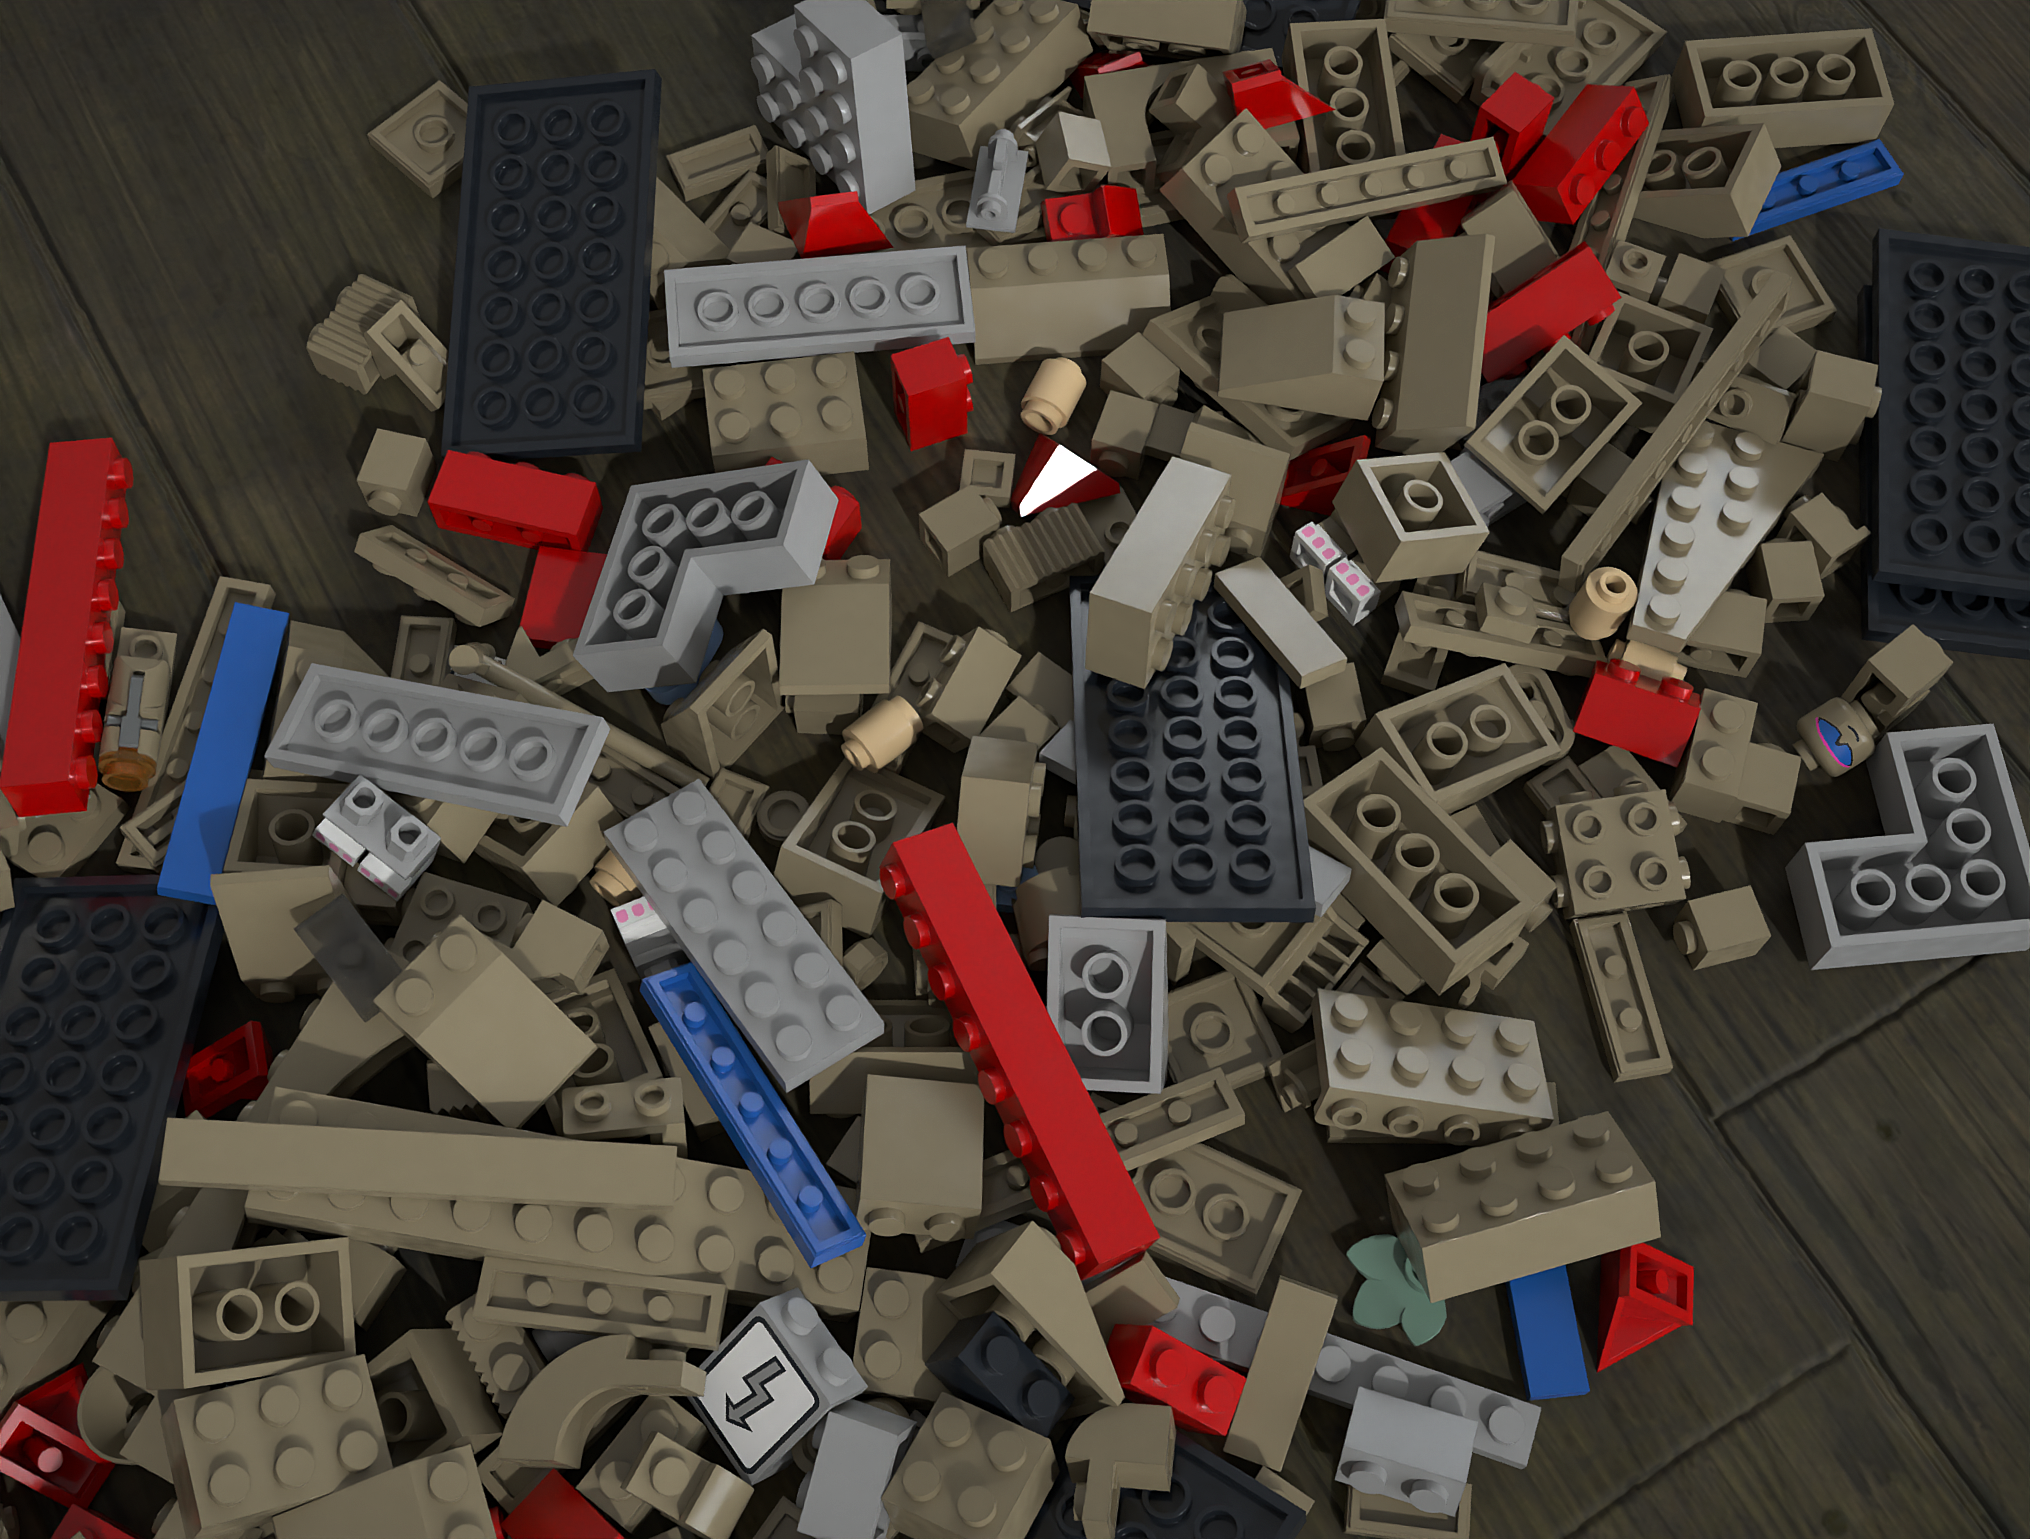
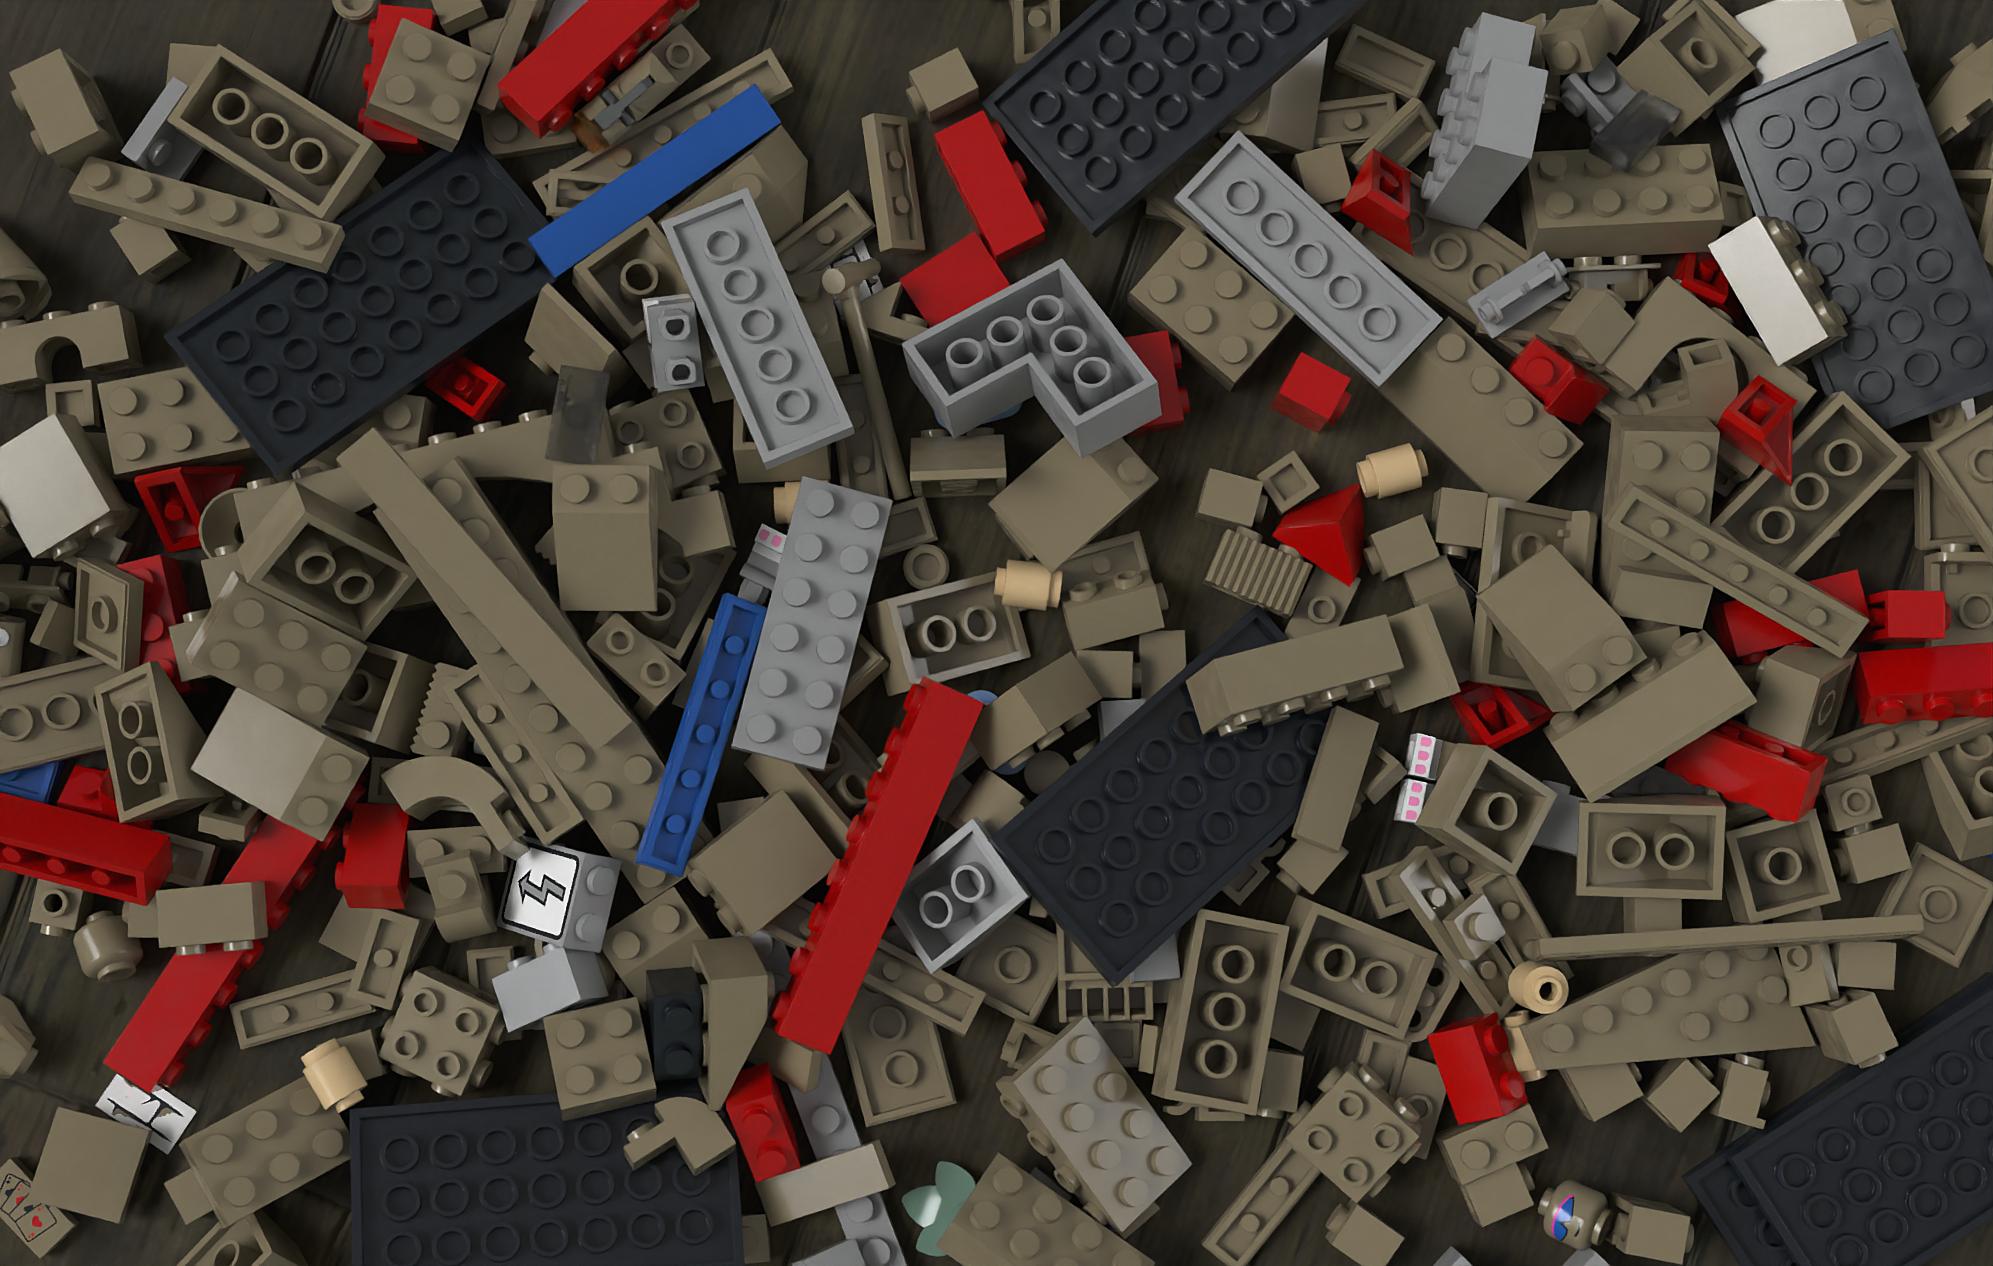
camera: 50 degrees right, 20 degrees up
dark tan tile [843,937,888,991] -> none

